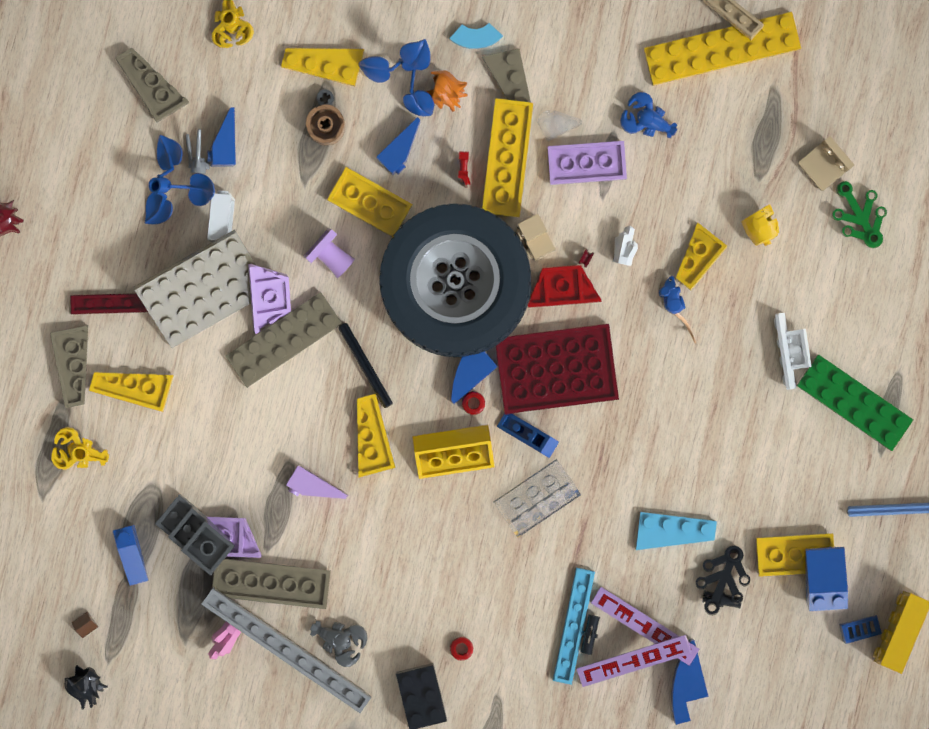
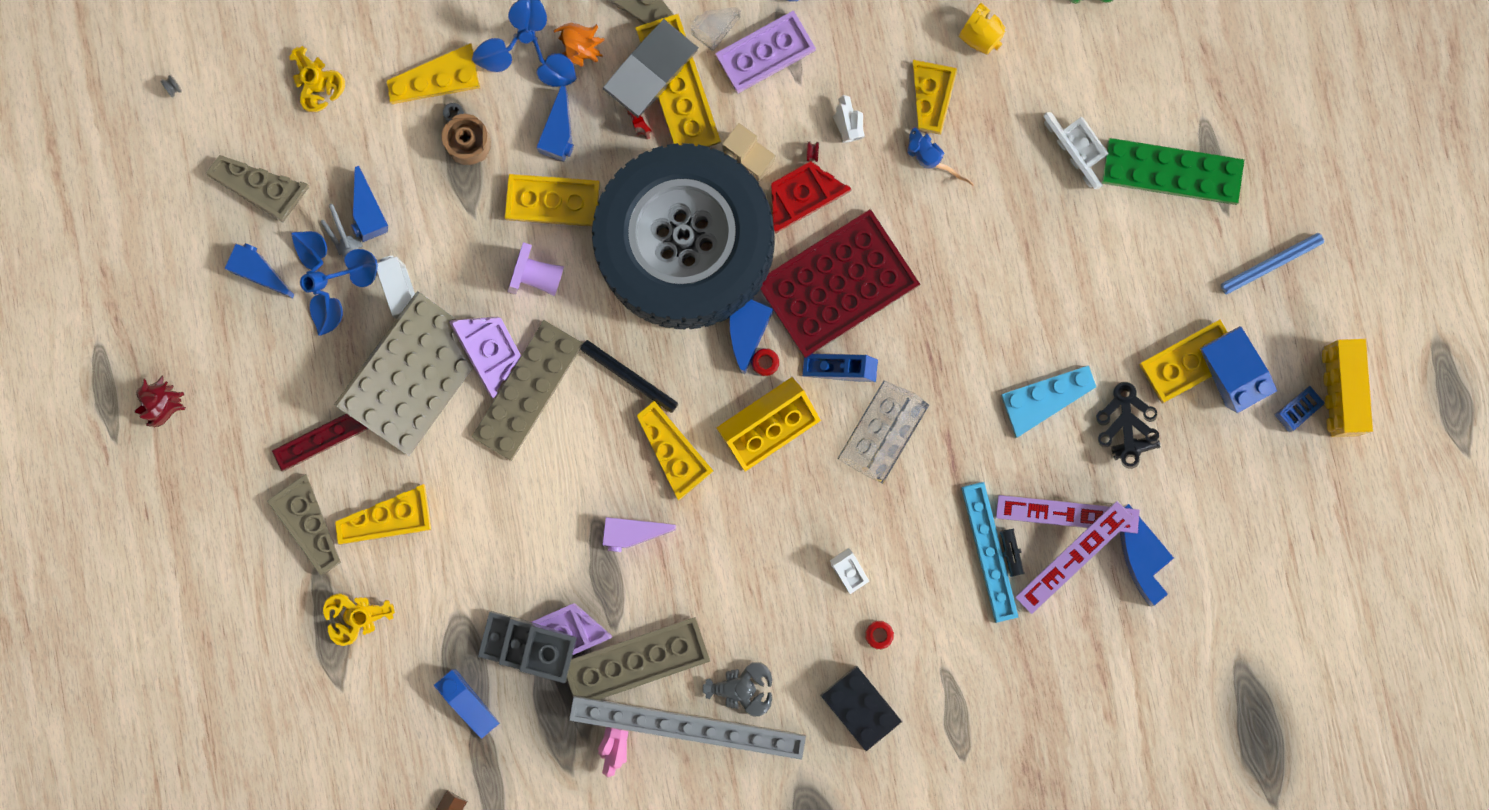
camera: 25 degrees left, 5 degrees down
none -> blue slope [224,243,294,298]
none -> slope [603,19,699,118]
none -> white slope [830,548,869,594]

